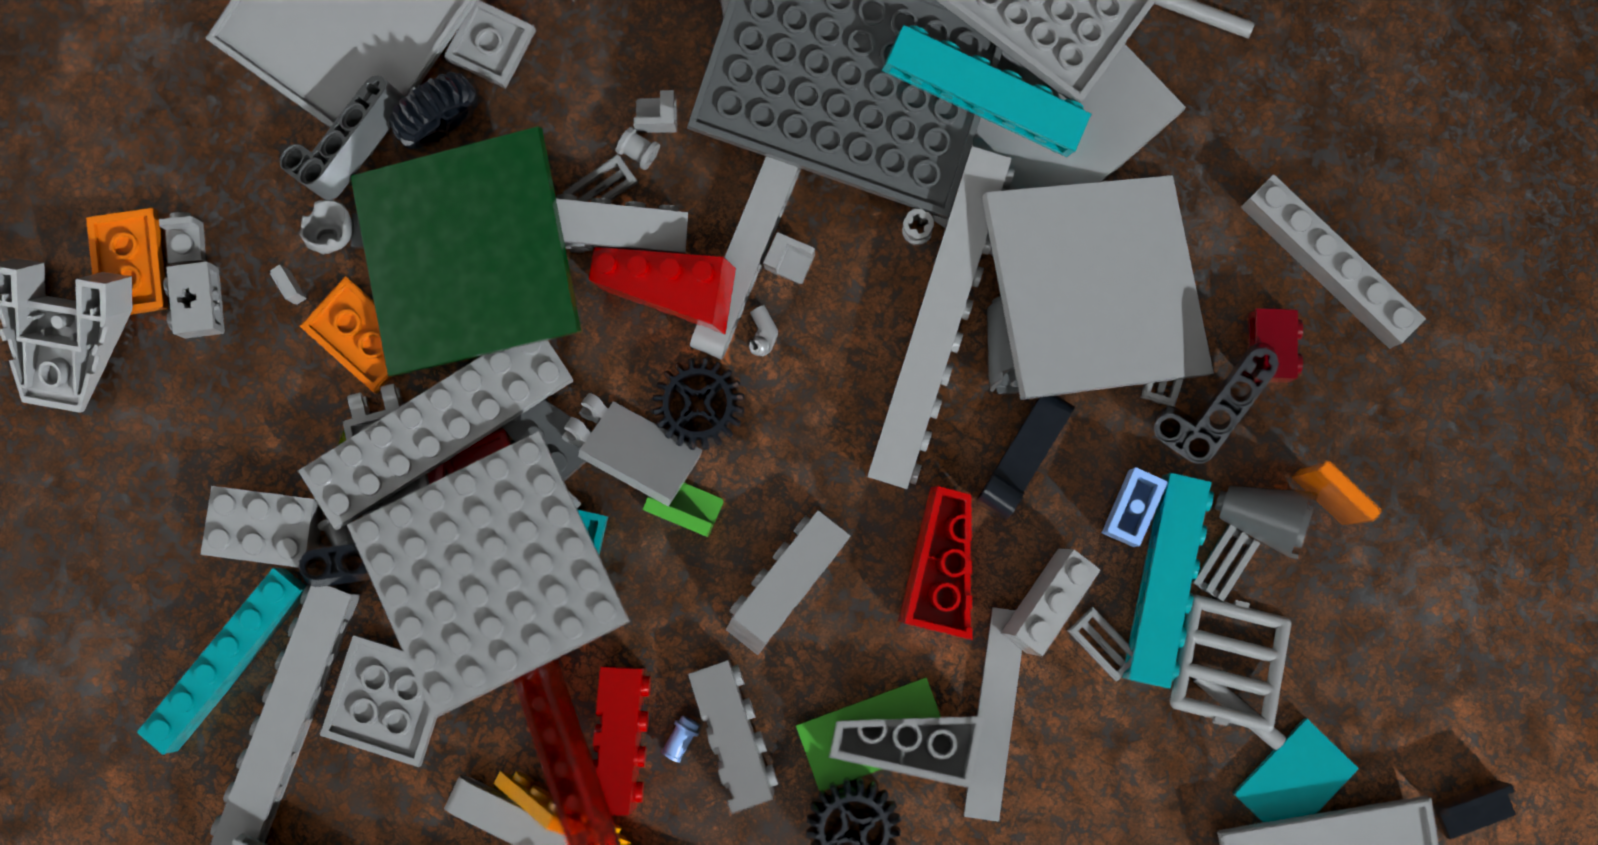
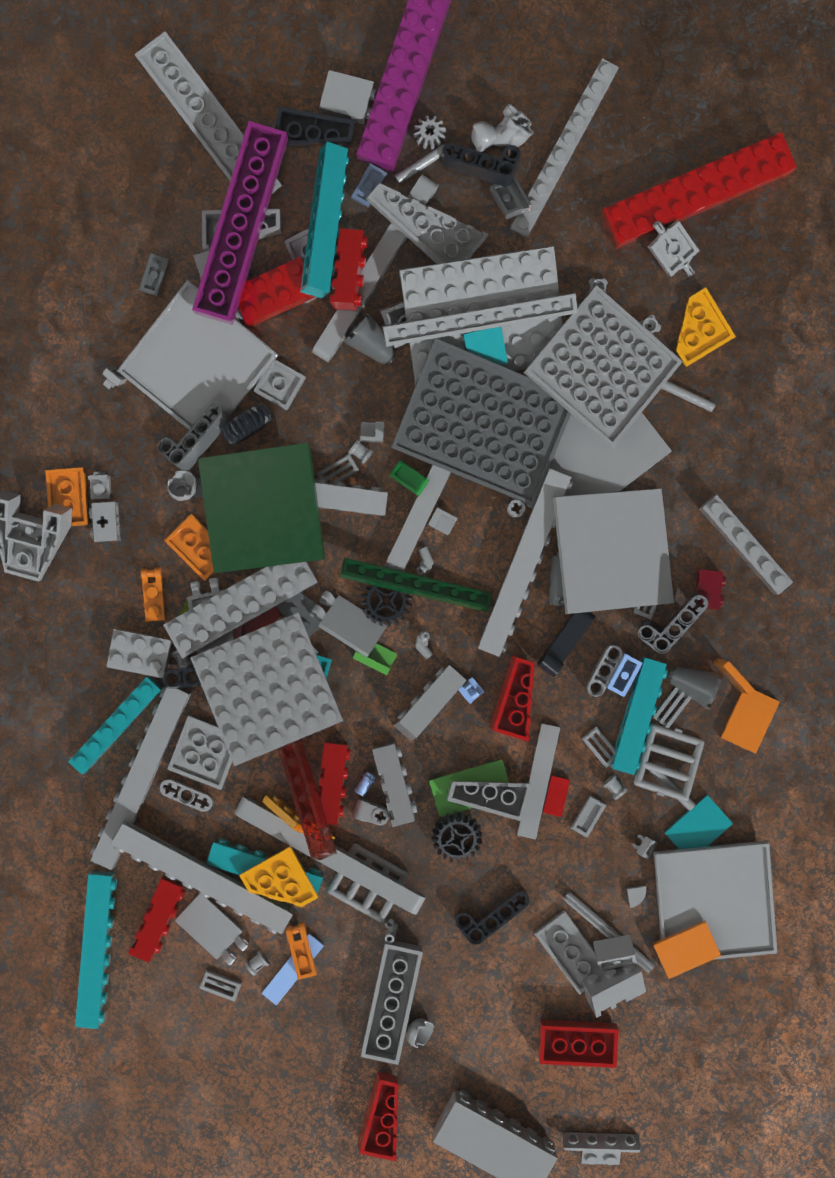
camera: 10 degrees left, 5 degrees up
light grey tile [270,265,307,305] -> none
red wedge [589,247,736,335] -> none
teal brick [881,25,1092,158] -> none
light grey brick [1001,549,1100,656] -> none
black panel [1433,780,1516,840] -> none
none -> light grey tile [103,365,127,389]
none -> orange plate [141,567,166,622]
none -> light grey beam [160,778,214,812]
none -> dark green tile [340,557,492,613]
none -> light grey piece [352,798,390,826]
none -> green tile [389,460,430,496]
none -> light grey arm [415,631,433,660]
none -> light blue tile [459,677,485,704]
none -> red tile [543,775,570,817]
none -> light grey tile [570,795,606,838]
none -> light grey beam [586,645,623,697]
none -> light grey bush [602,774,627,800]
none -> light grey tile [632,835,658,859]
none -> orange tile [720,690,780,754]

